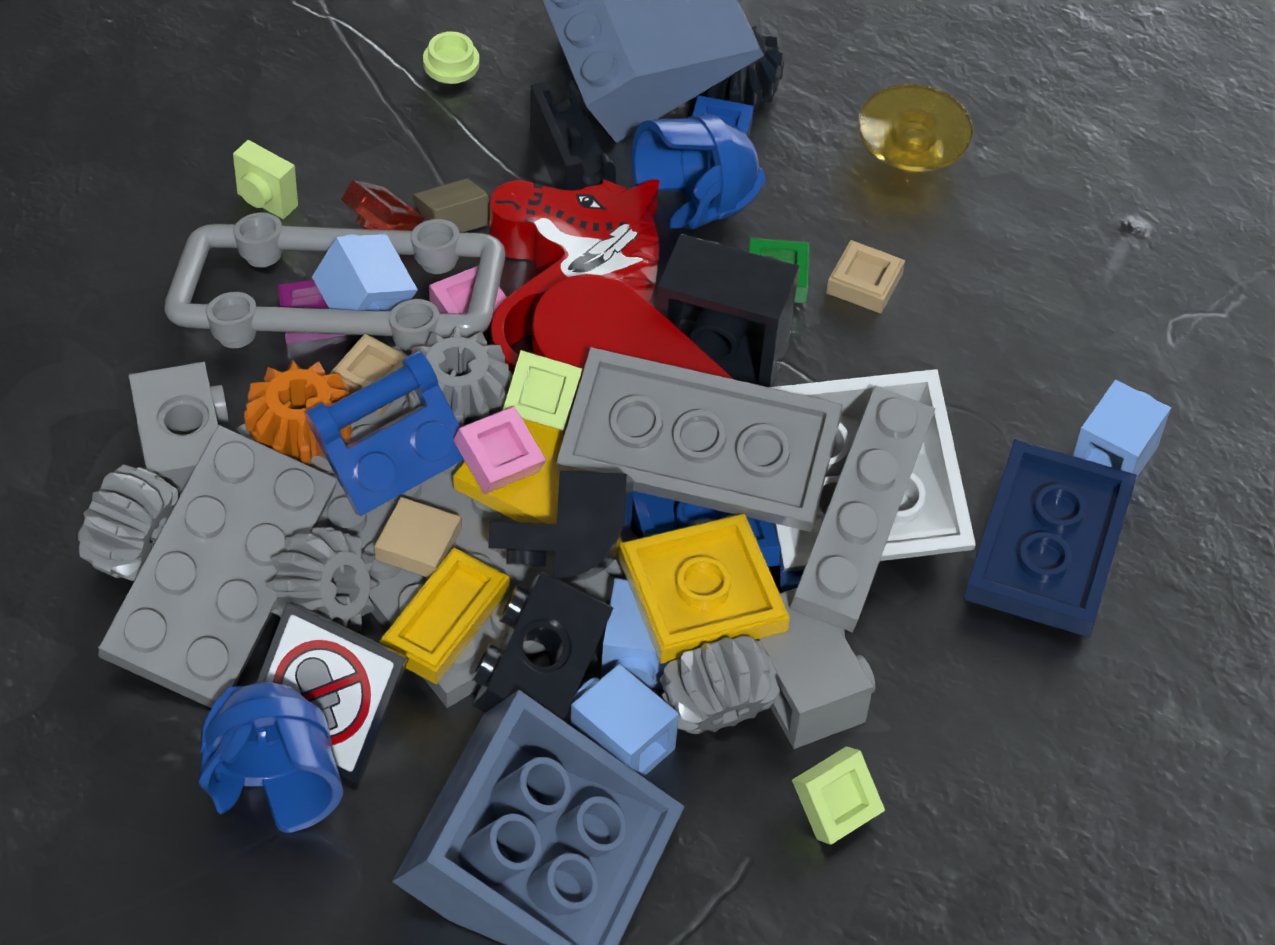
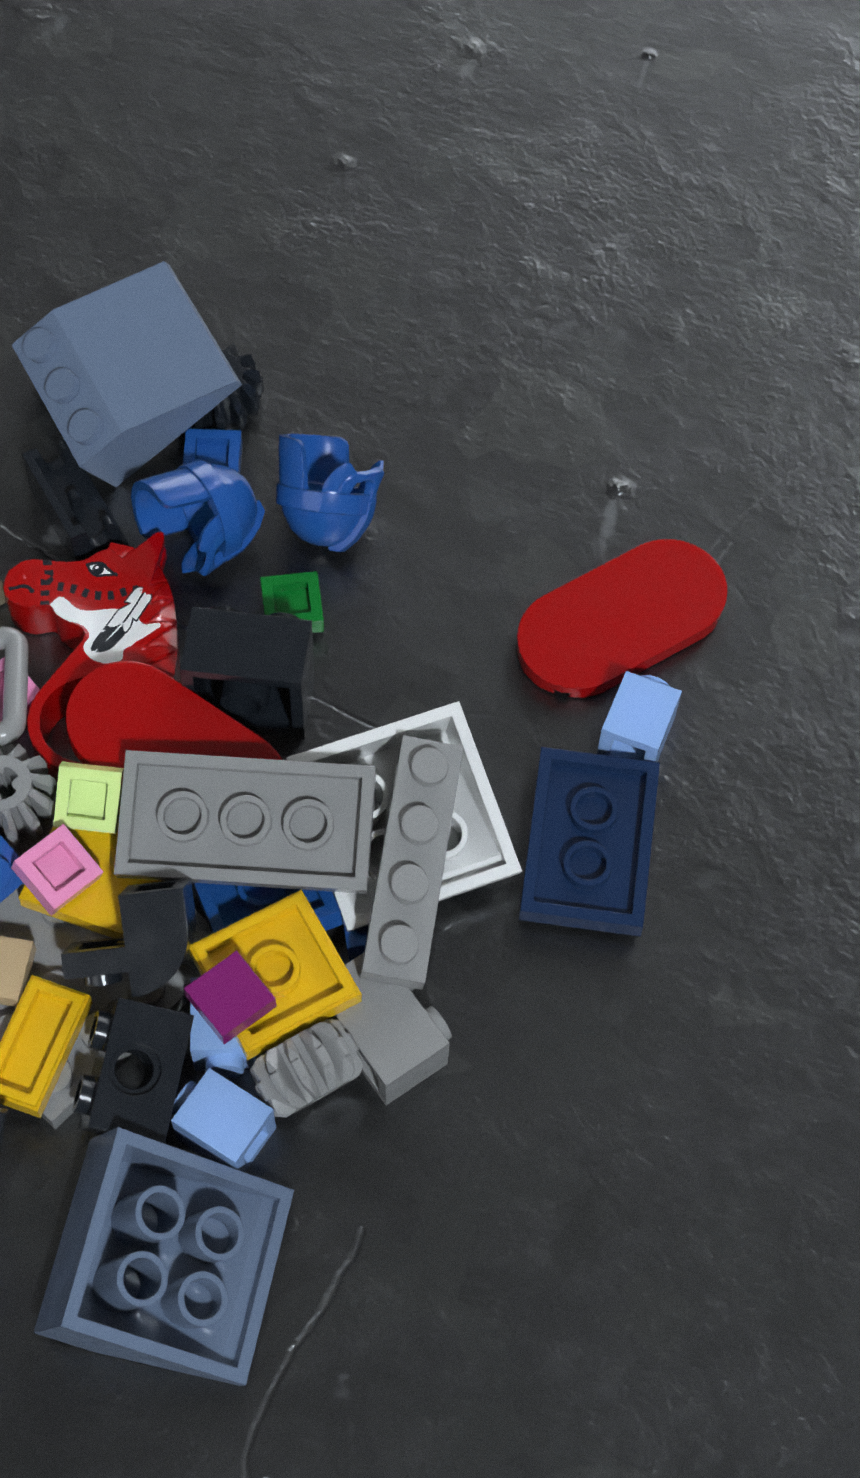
camera: 10 degrees left, 10 degrees up
yellowish green plate [792,746,885,845] -> none
tan tile [826,240,905,314] -> none
clear yellow dish [858,84,973,171] -> none
none -> magenta tile [184,950,277,1045]
none -> blue helmet [276,433,385,552]
none -> red tile [517,539,727,698]

